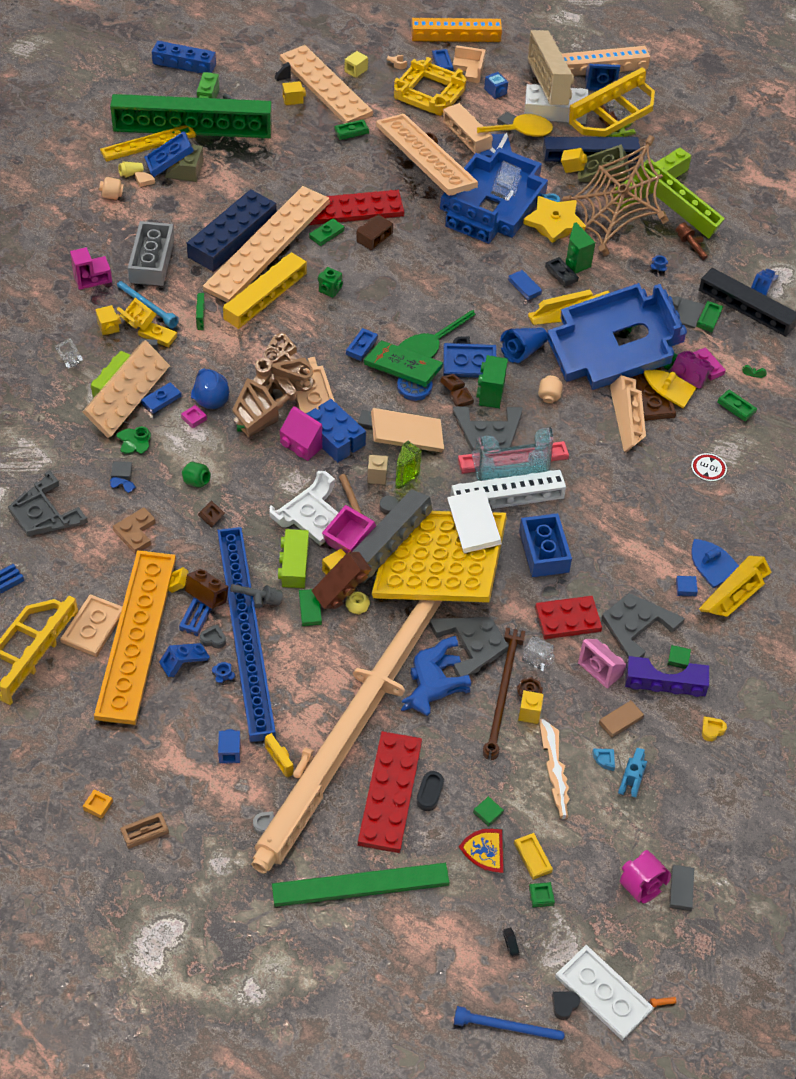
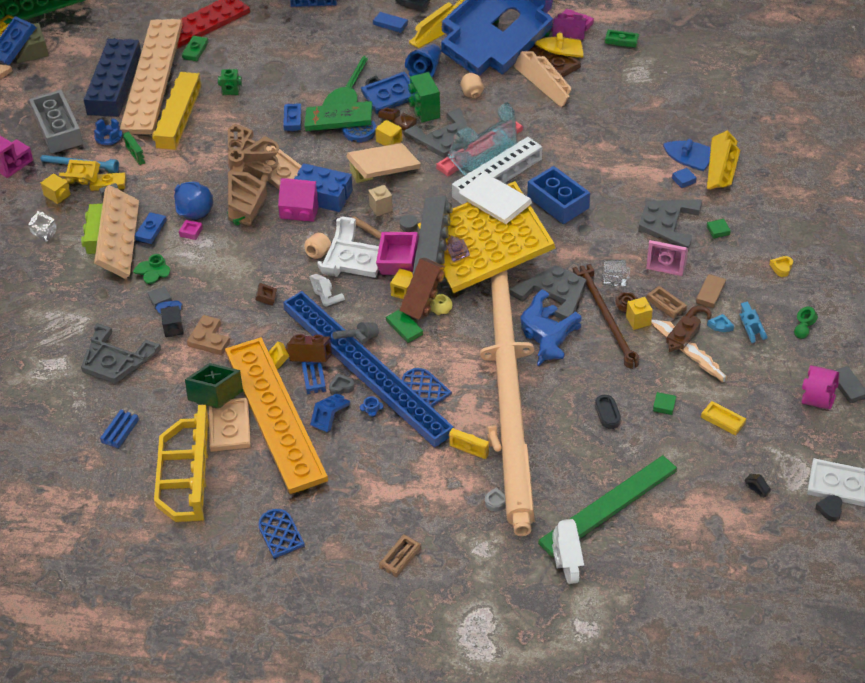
camera: 25 degrees left, 5 degrees down
light orange tile [83,789,113,819] -> none
green head [182,461,211,488] -> none
blue brick [218,729,241,763] -> none
lime brick [278,529,309,588] -> none
reddish brown brick [356,214,394,251] -> none
dark grey tile [358,410,373,430] -> none
red plate [358,731,422,853] -> none
clear neon green tile [395,441,421,489] -> none
blue piece [454,1006,565,1040] -> none
shield [458,828,505,873] -> none
green tile [529,882,555,908] -> none
red plate [535,595,602,639] -> none
dark purple arch [625,656,709,697] -> none
sticker [691,453,727,481] -> none
green piece [742,365,767,378] -> none
none -> blue piece [94,118,122,145]
none -> black brick [160,305,184,337]
none -> dark green brick [185,363,243,408]
none -> blue window [258,509,305,559]
none -> light nougat head [304,232,331,259]
none -> white plate [309,274,345,307]
none -> yellow brick [375,120,402,146]
none -> blue window [402,368,452,407]
none -> plate [447,235,470,262]
none -> white piece [552,519,584,584]
none -> medium nougat tile [646,286,687,319]
none -> reddish brown plate [666,305,712,352]
none -> green plate [794,306,818,339]

